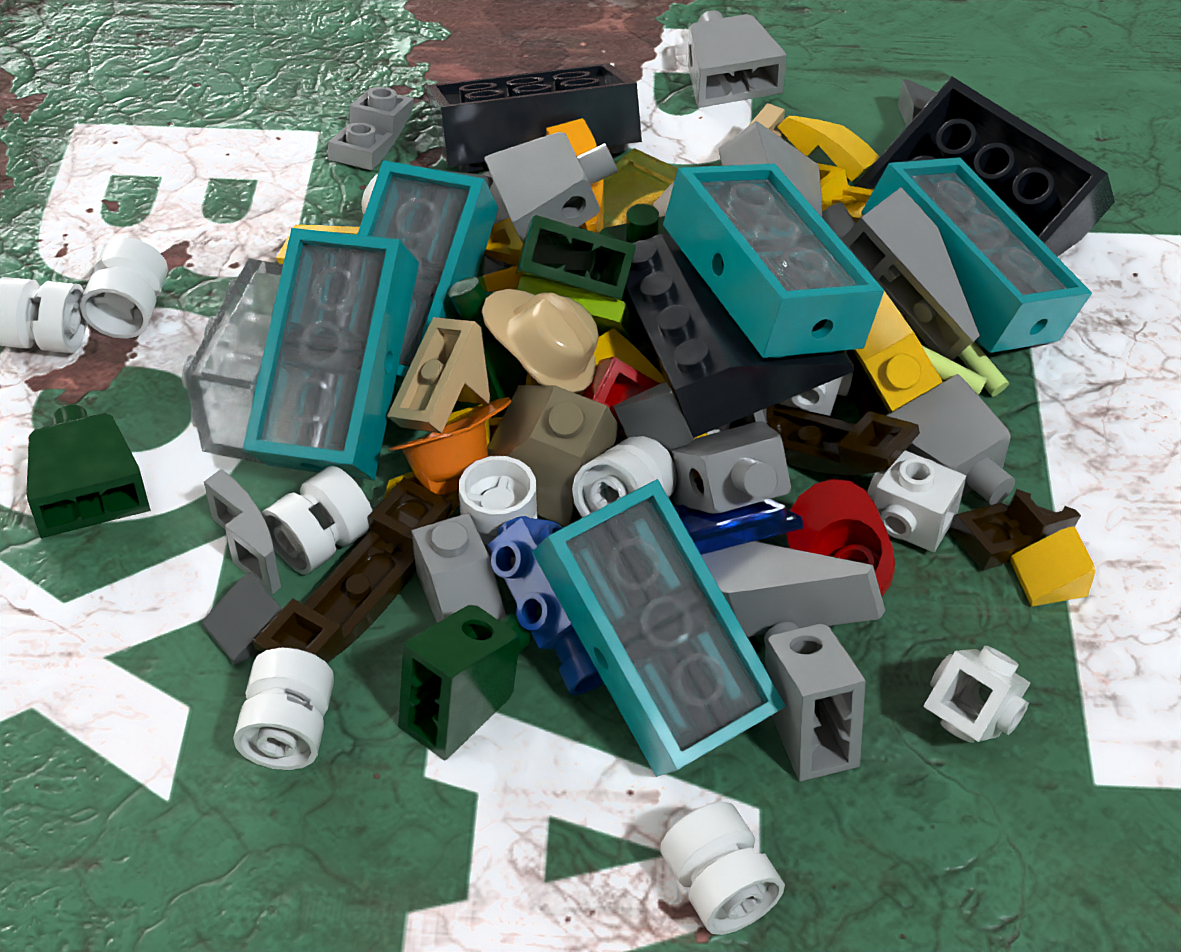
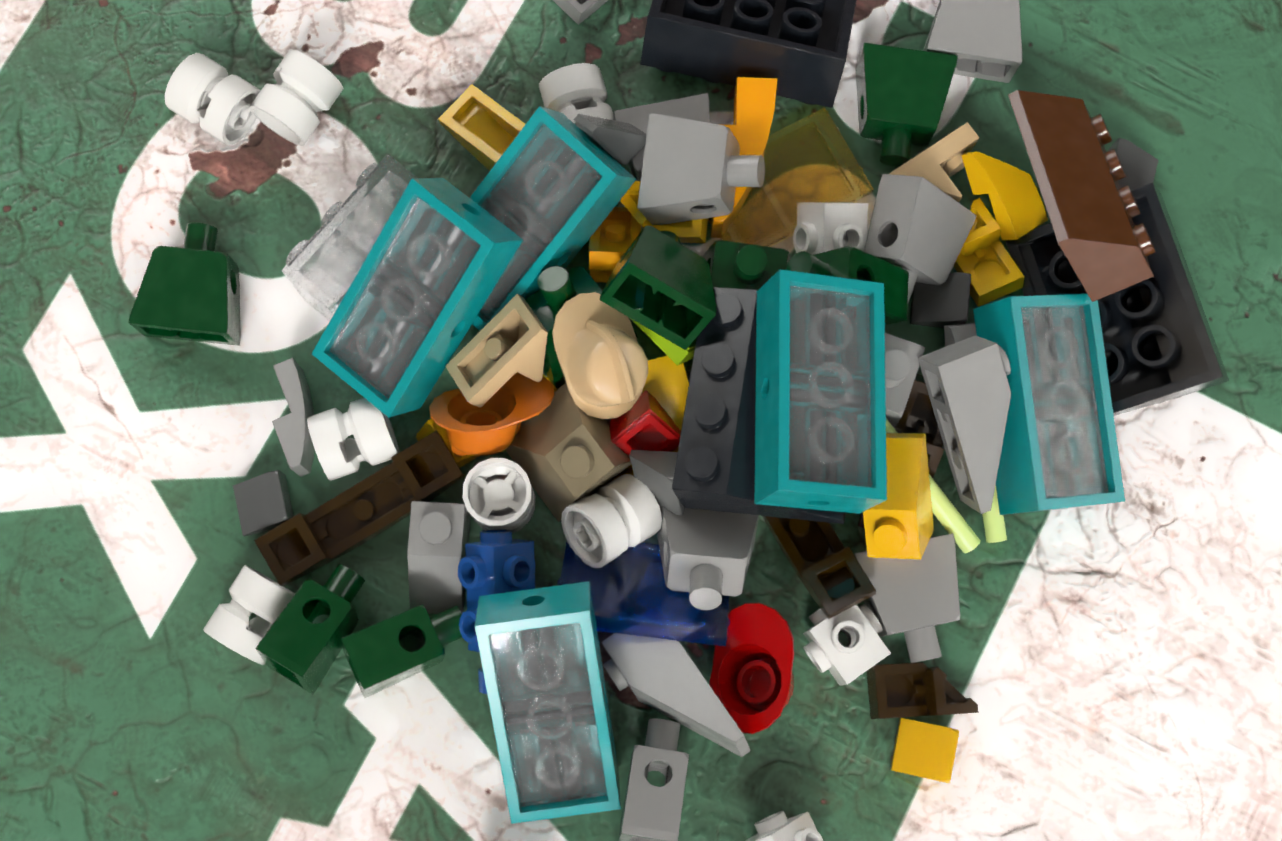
camera: 20 degrees right, 30 degrees up
none -> dark green torso [255,564,365,694]
none -> dark green torso [856,43,958,166]
none -> reddish brown slope [1008,90,1156,302]

